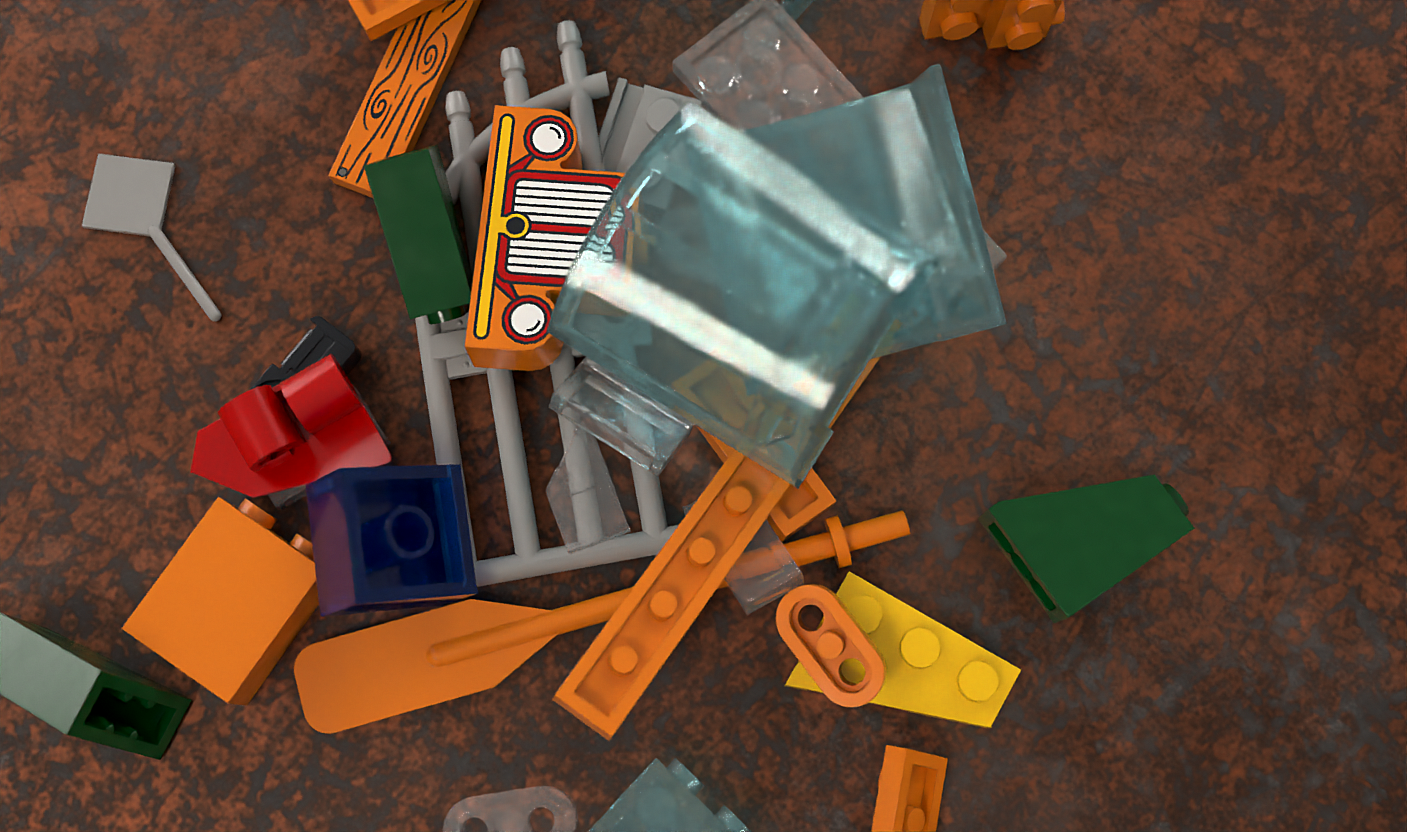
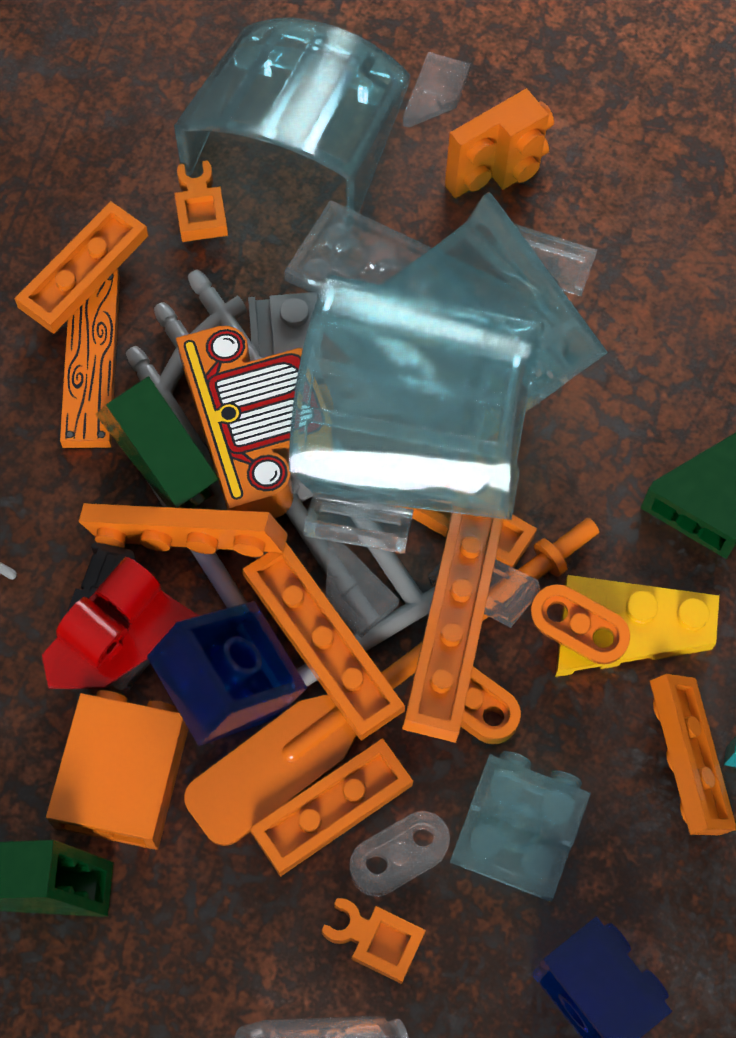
camera: 25 degrees left, 10 degrees down
none -> orange plate [79,503,288,557]
none -> orange plate [242,542,405,741]
none -> orange plate [250,738,413,877]
none -> orange plate [461,666,521,744]
none -> clear tile [493,222,598,297]

